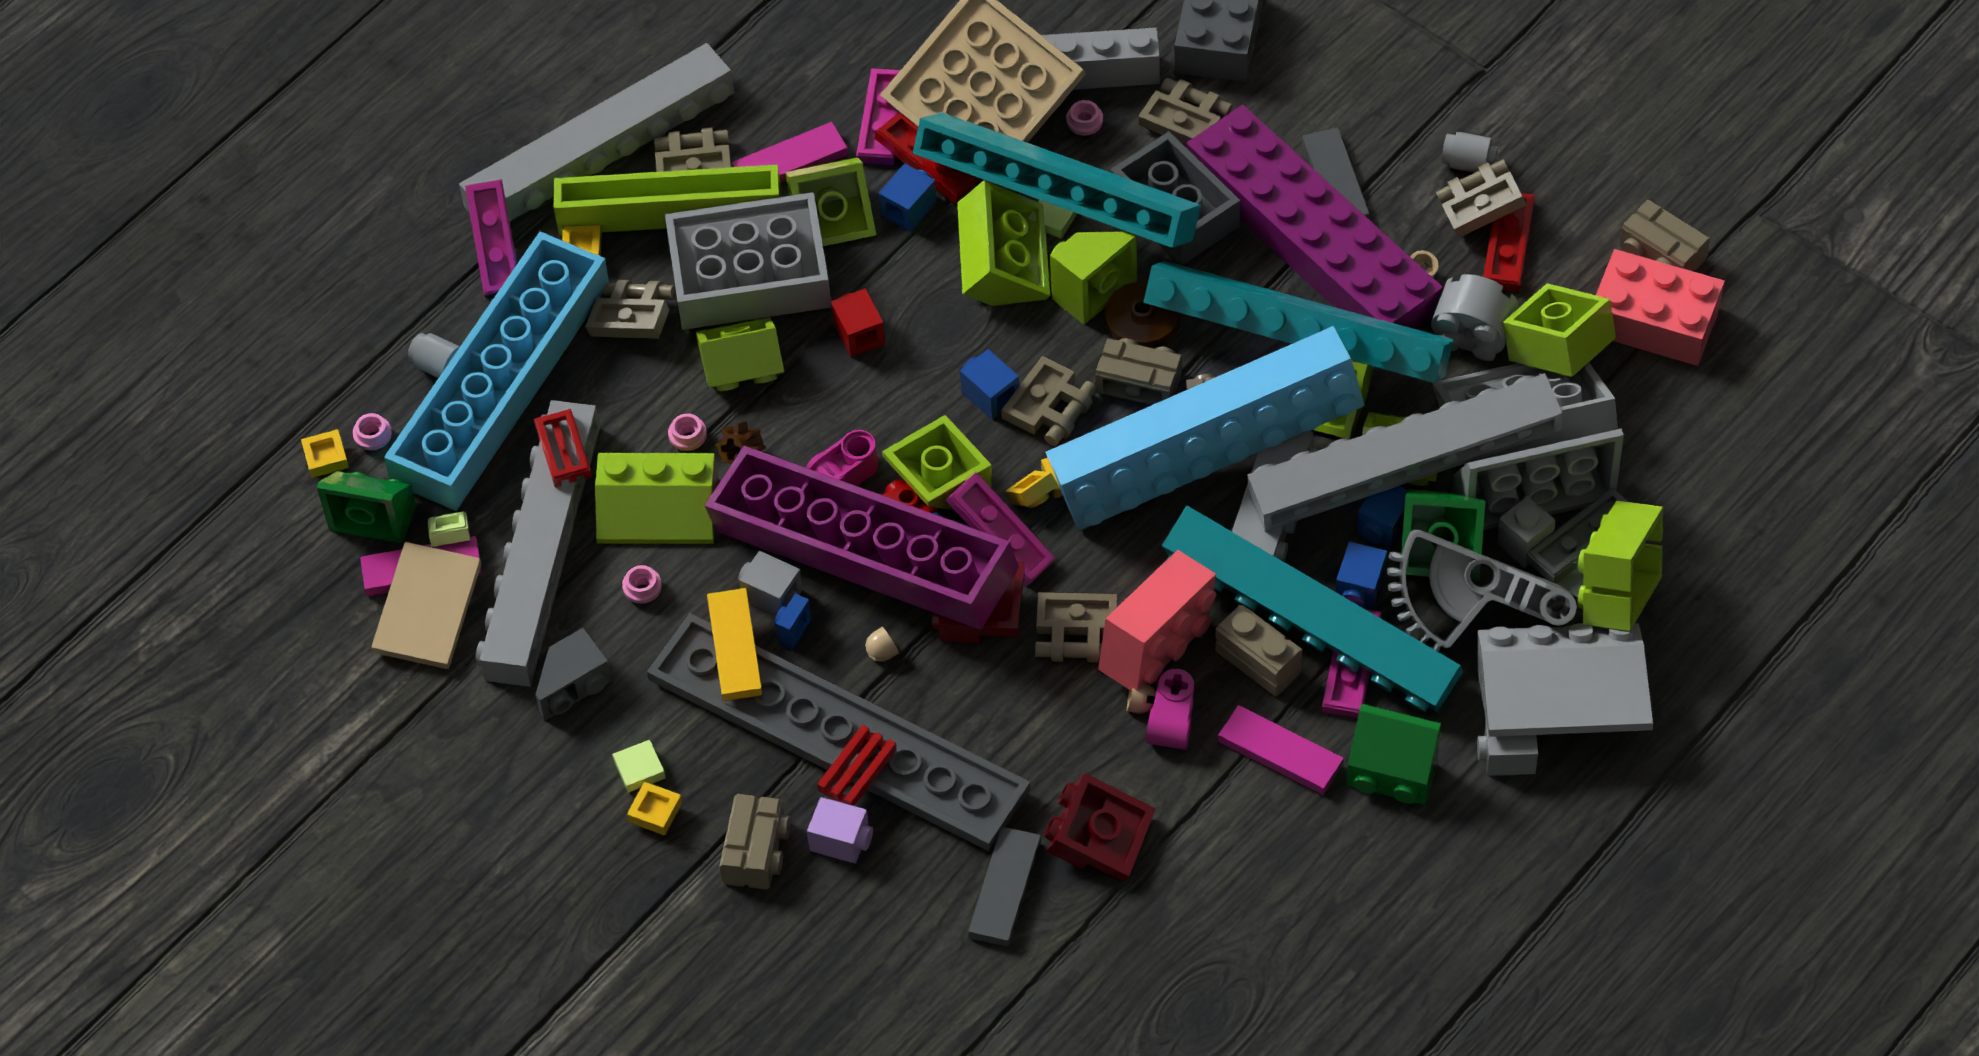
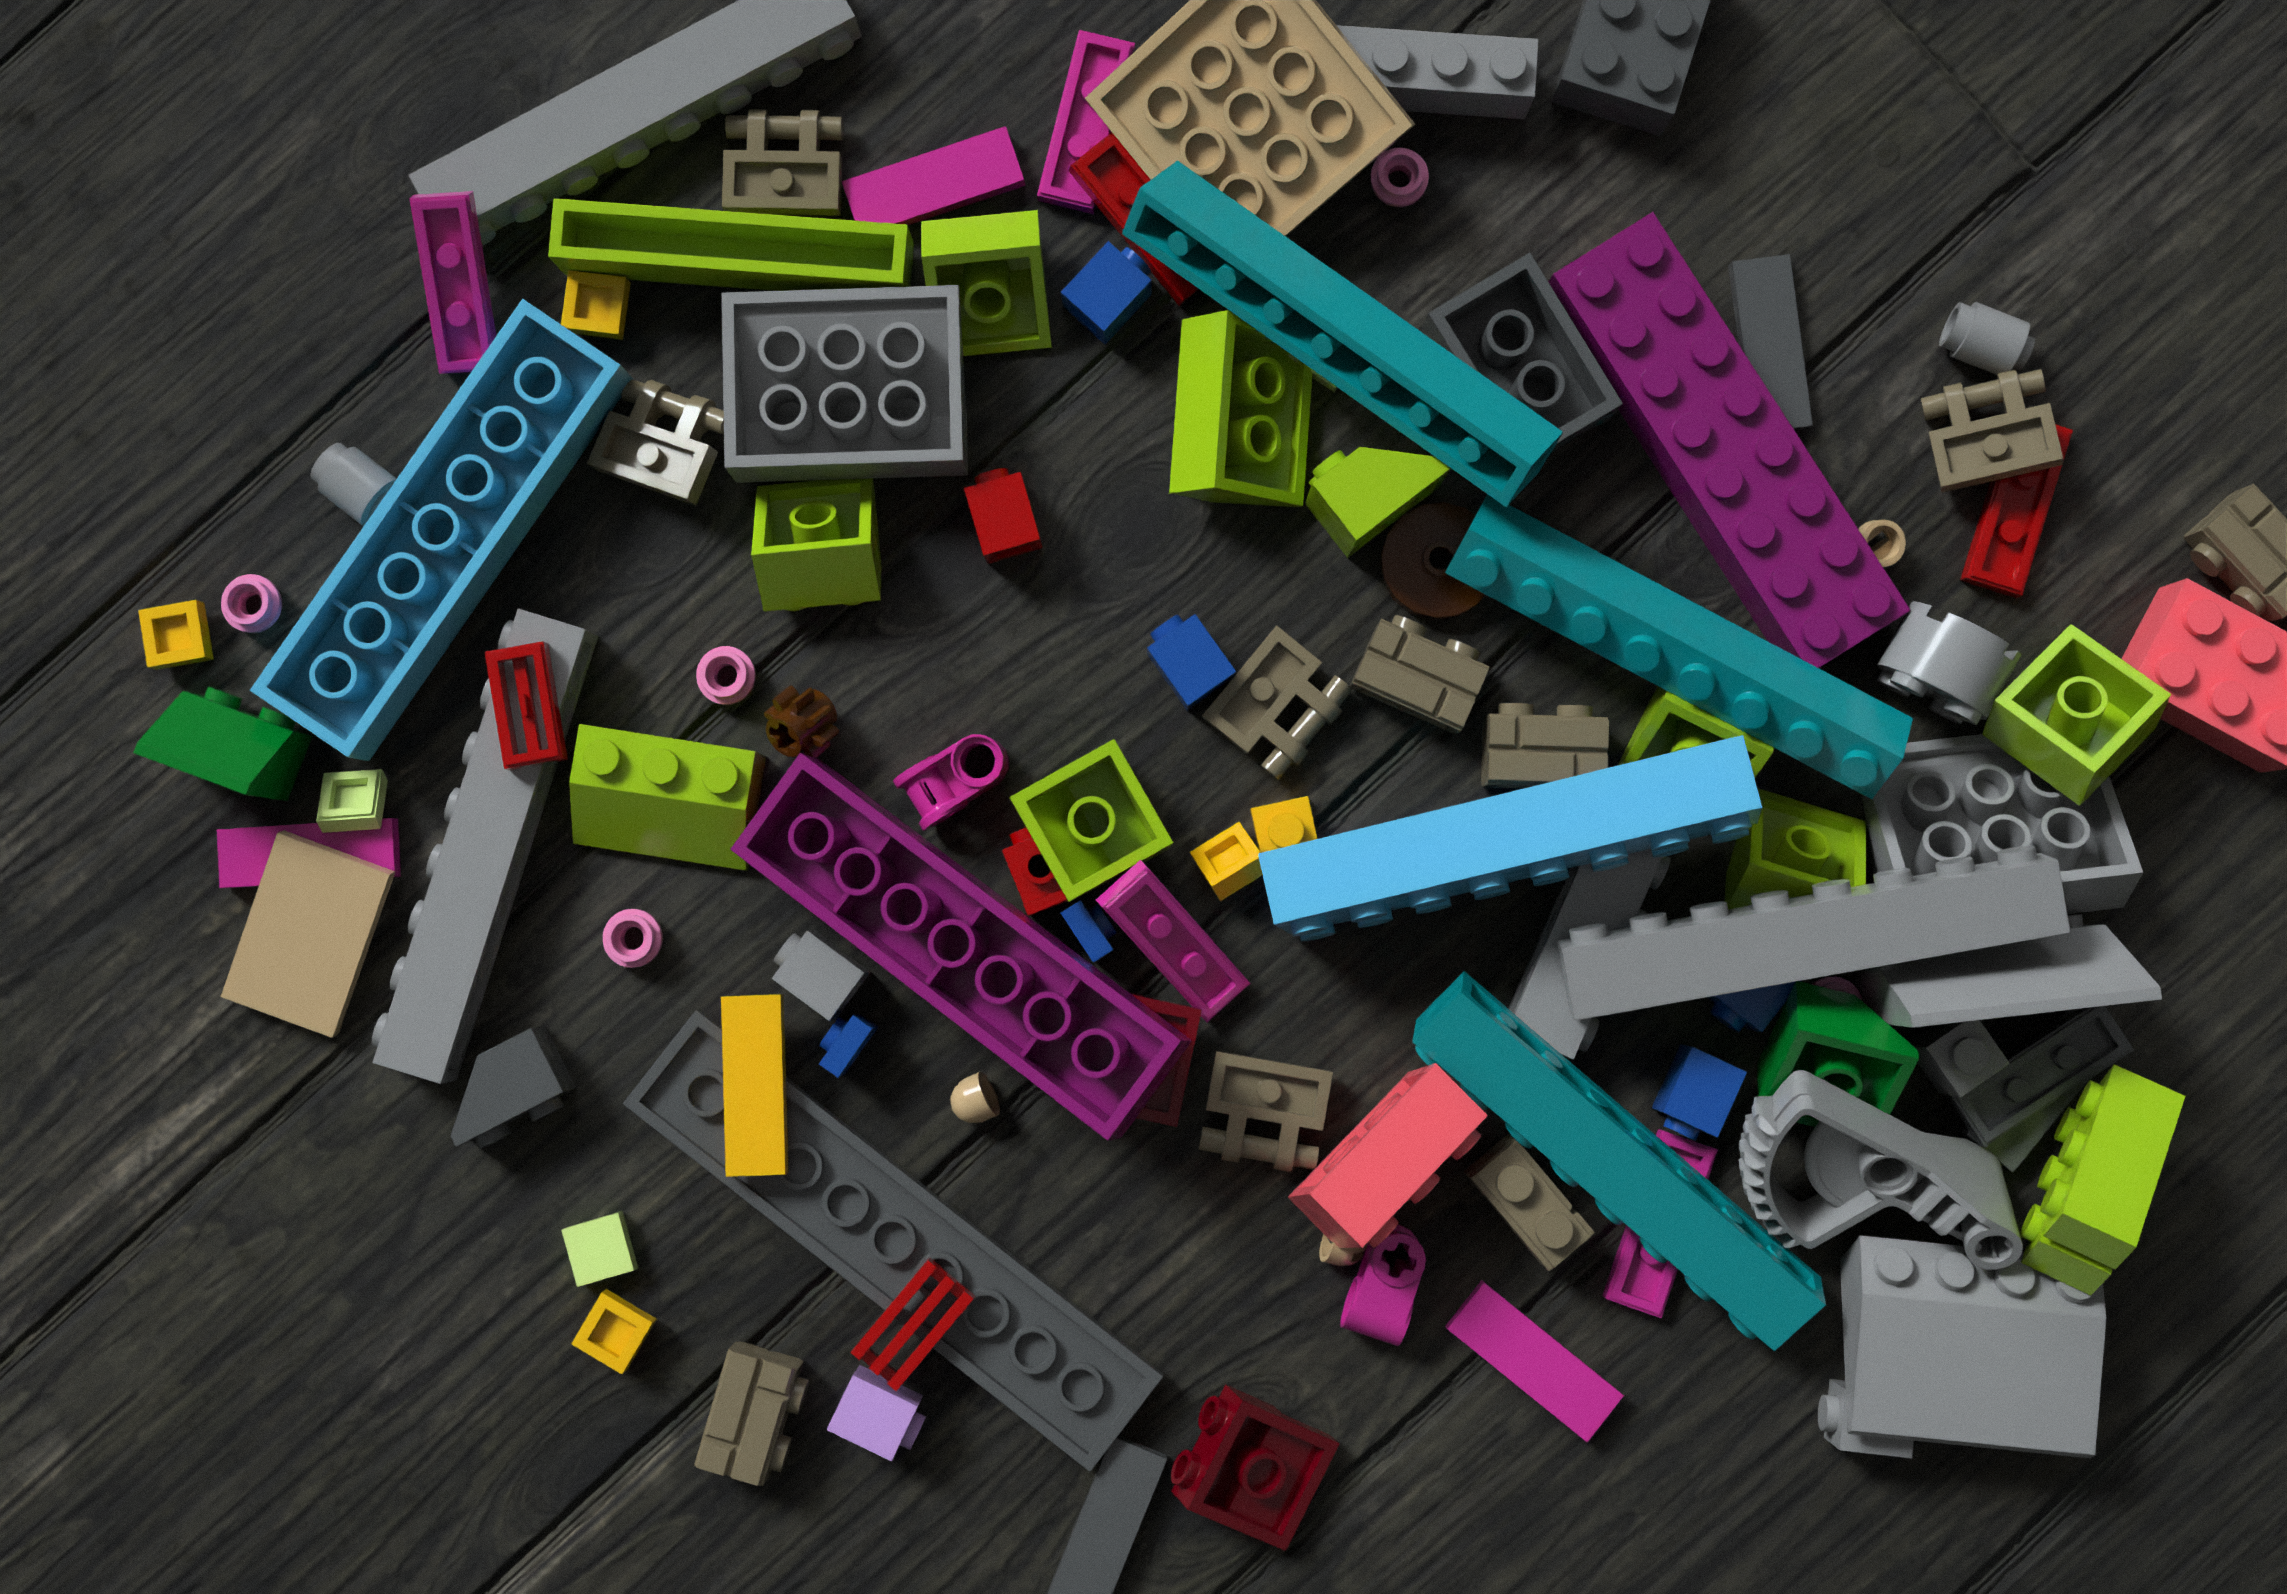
camera: 10 degrees right, 30 degrees up
dark tan plate [1138,78,1233,145] -> none
green slope [1347,704,1441,805] -> none

